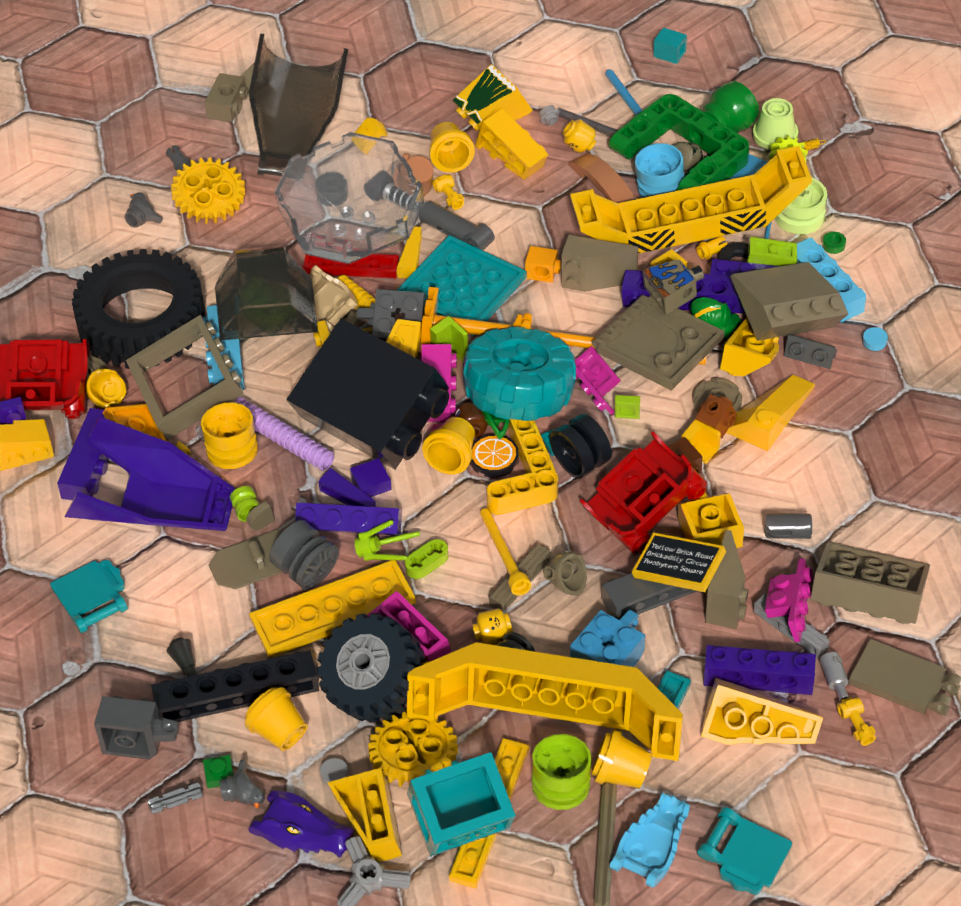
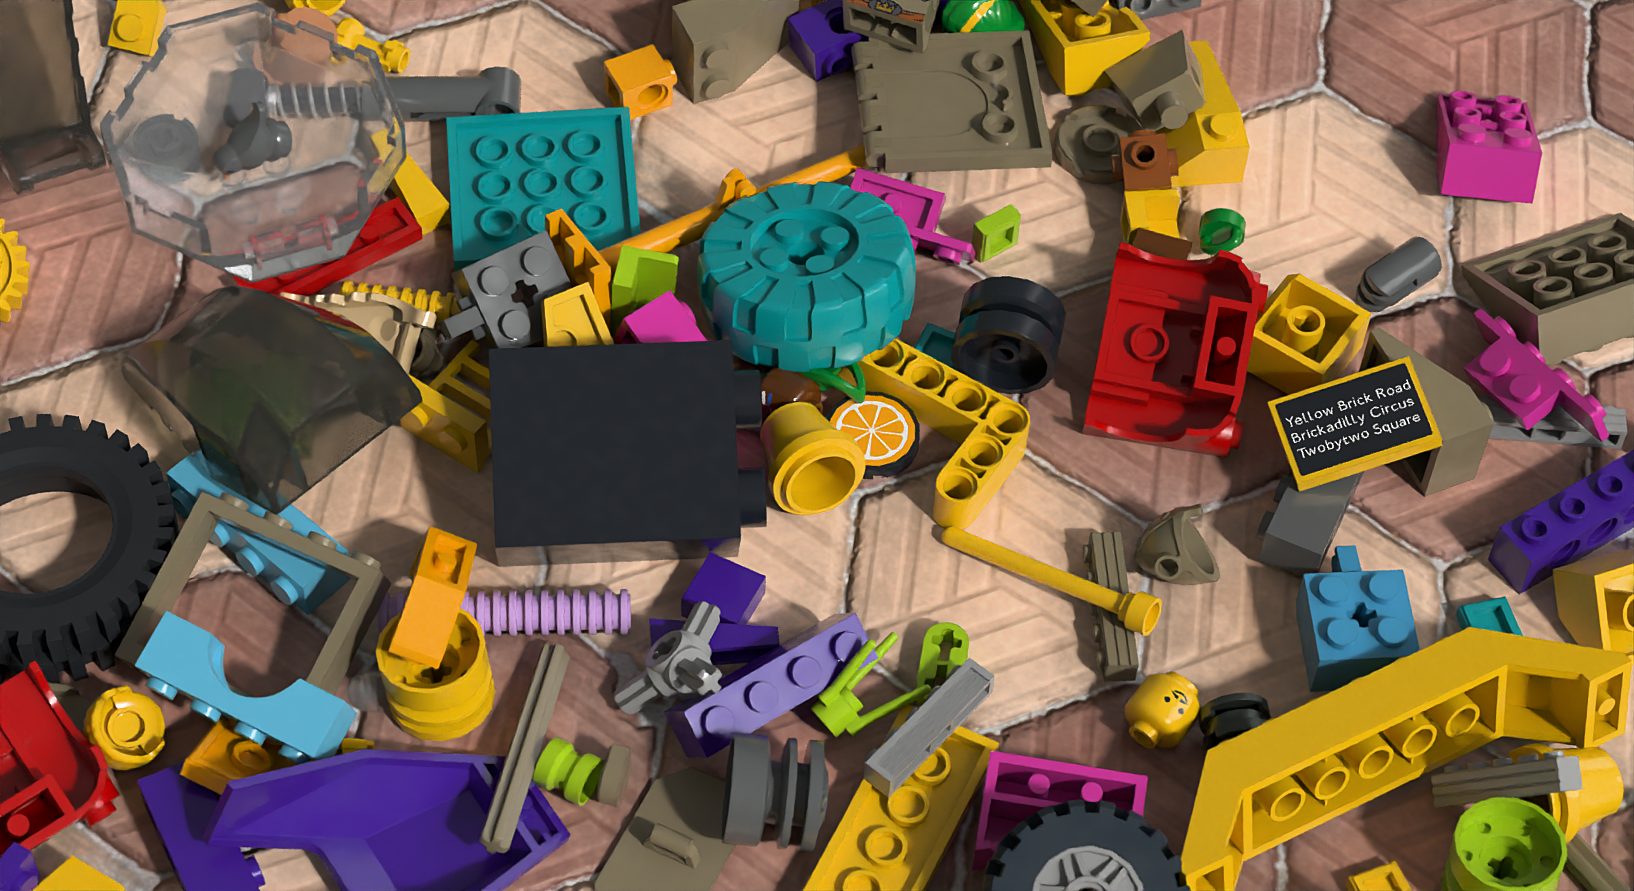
camera: 45 degrees left, 5 degrees up
none -> medium azure arch [134,611,357,765]
none -> dark grey animal [213,101,292,178]
none -> light orange slope [388,526,477,669]
none -> dark tan axle [479,643,570,854]
none -> light grey bush [614,601,722,714]
none -> light grey piece [864,658,995,798]
none -> dark tan torso [1105,30,1206,132]
none -> green tile [1198,208,1246,256]
none -> light grey piece [1431,751,1583,807]
none -> dark pink slope [1437,90,1542,204]

